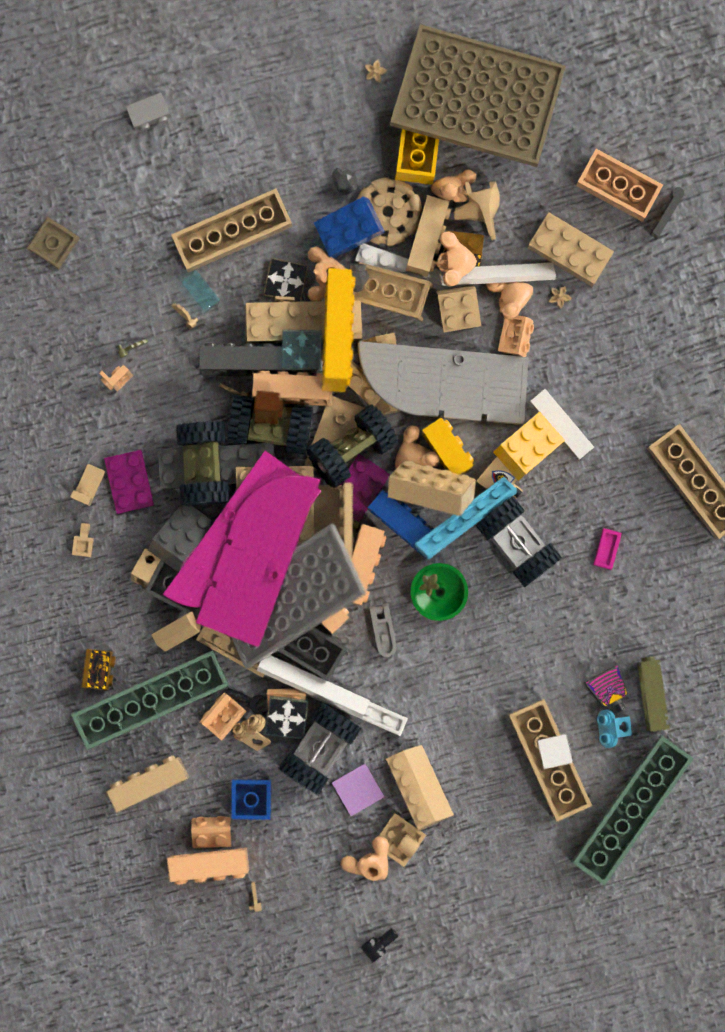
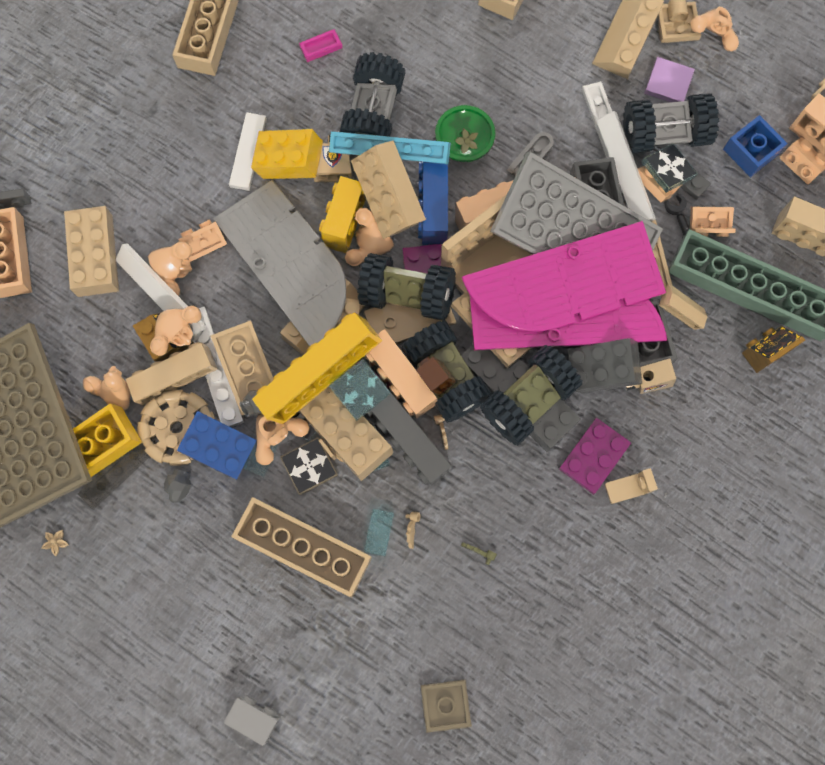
camera: 130 degrees left, 10 degrees down
tan plate [72,523,94,557] -> none
light nougat bracket [99,365,133,392] -> none
tan bracket [233,714,271,751] -> none
tan brick [436,284,481,332] -> none
tan piece [454,181,500,241] -> none
tan plant [549,286,571,309] -> none

